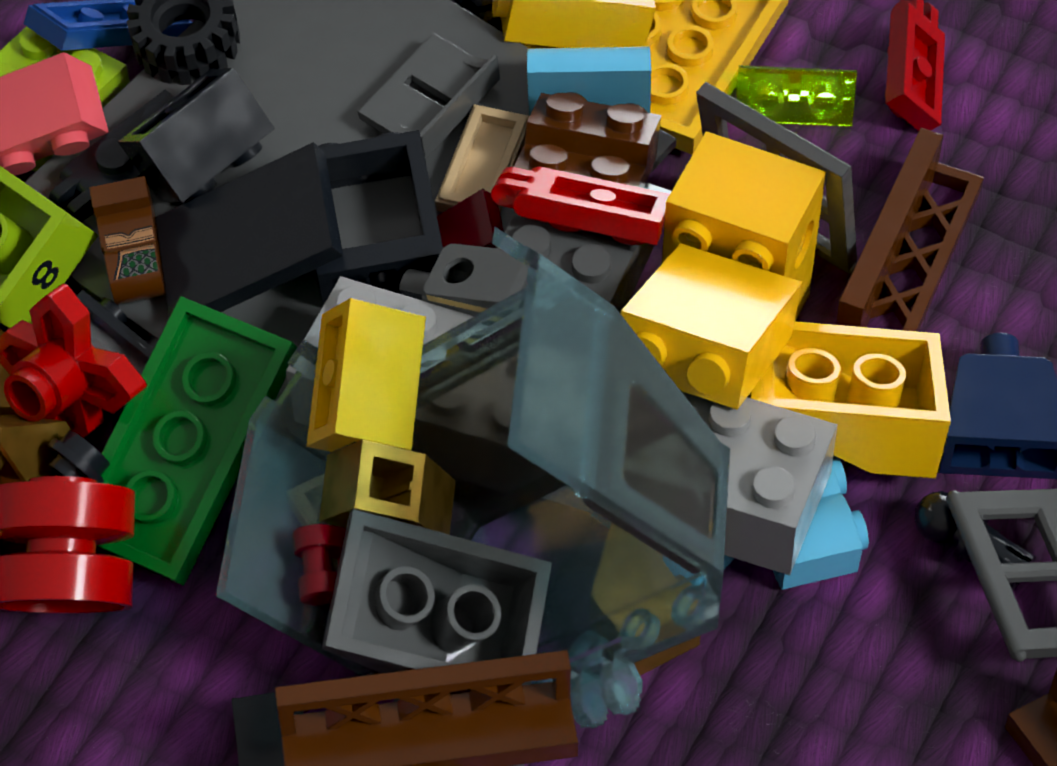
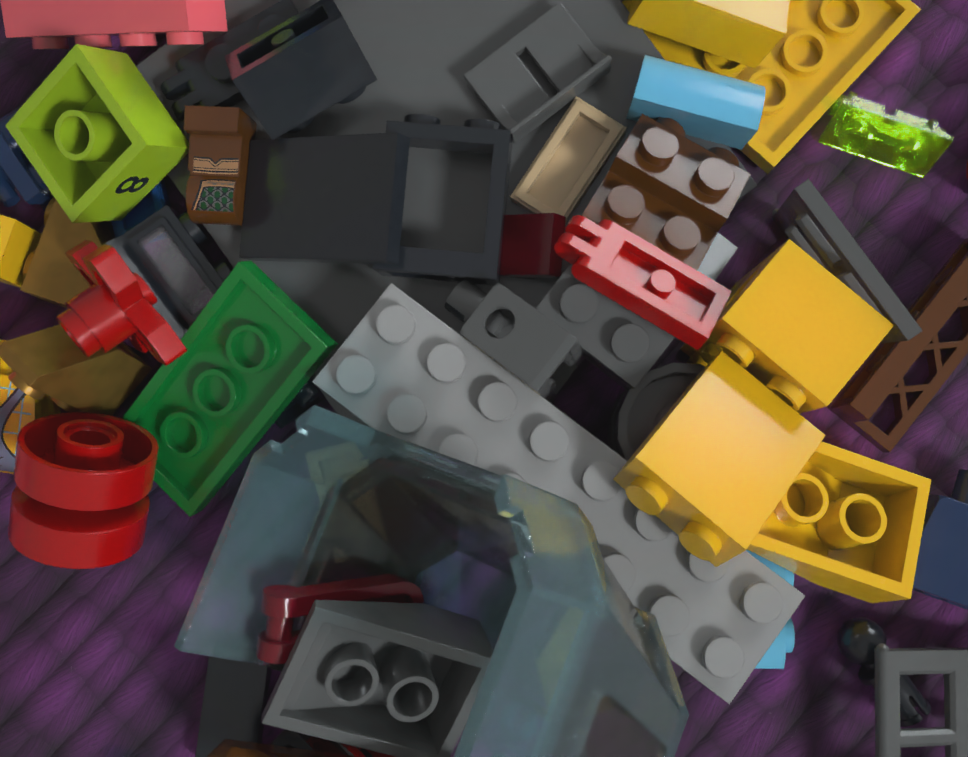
camera: 15 degrees right, 30 degrees up
black plate [46,430,110,483] -> none
yellow panel [306,298,426,452] -> none
pearl gold slope [319,439,455,535] -> none

